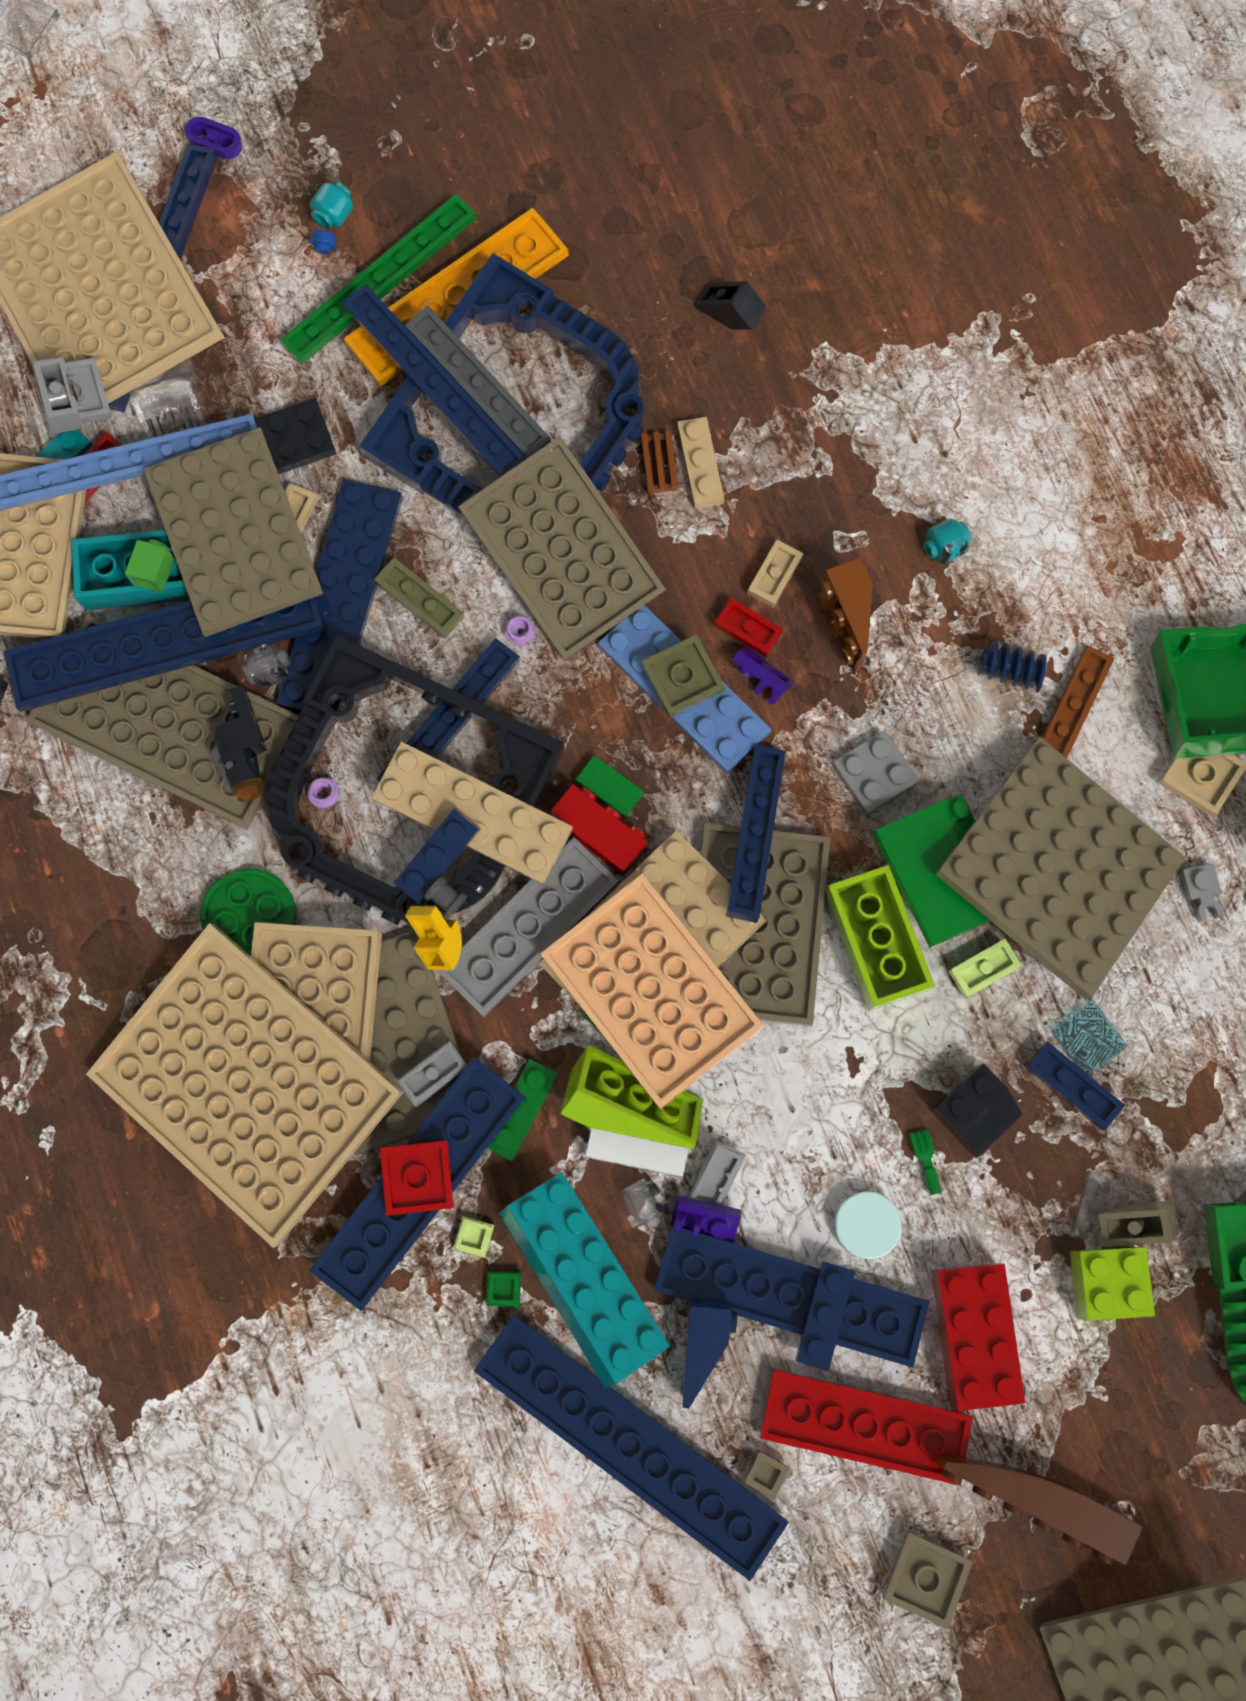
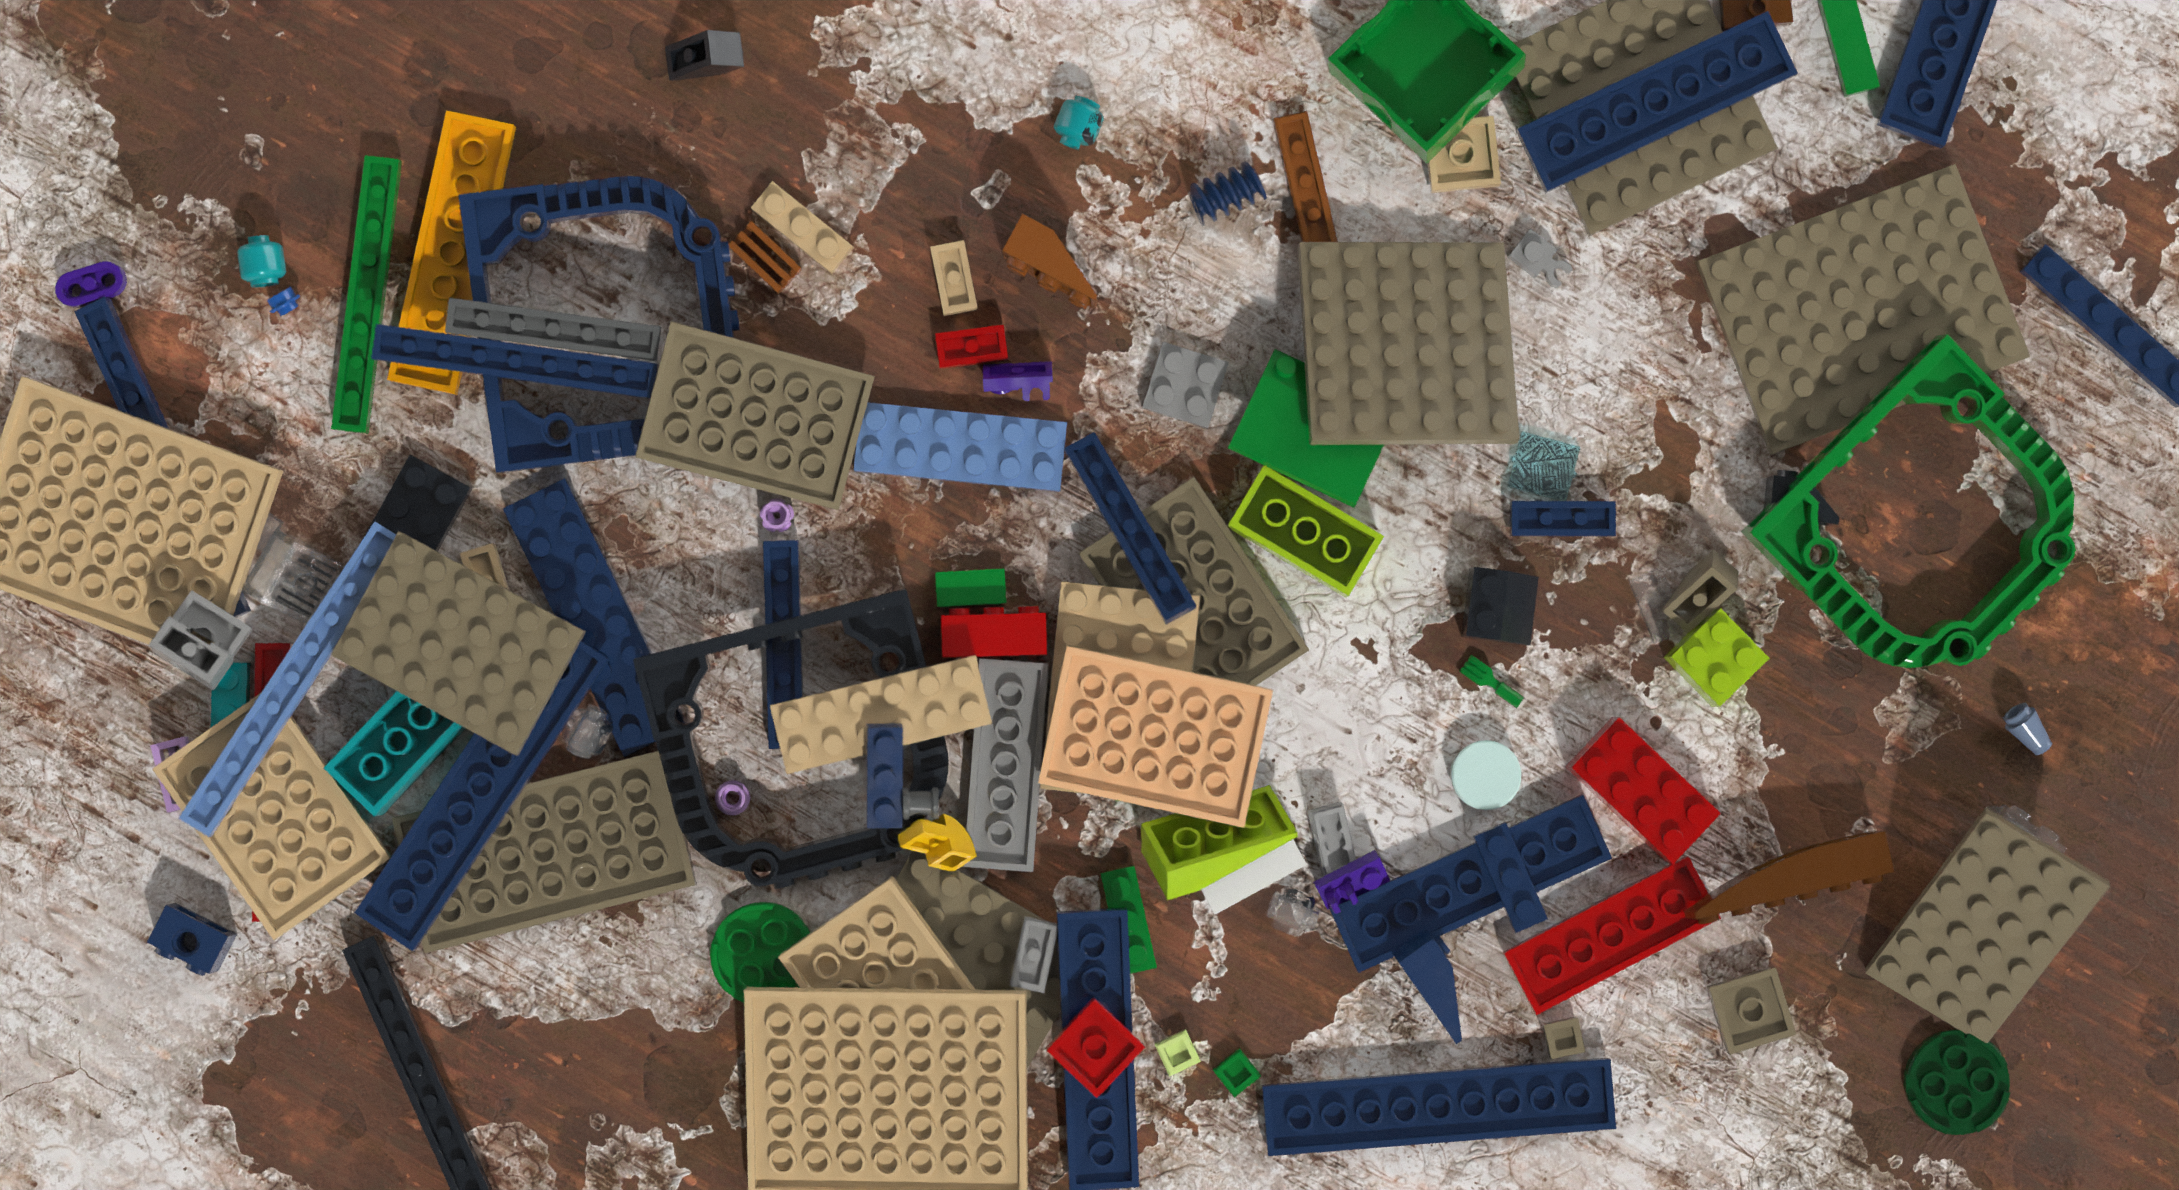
camera: 40 degrees left, 10 degrees up
bright green brick [125,540,175,593] -> none
black plate [210,685,267,802] -> none
olive plate [374,558,465,639] -> none
teal brick [499,1172,670,1388] -> none
olive plate [641,634,725,718] -> none
yellowish green plate [949,939,1022,999] -> none

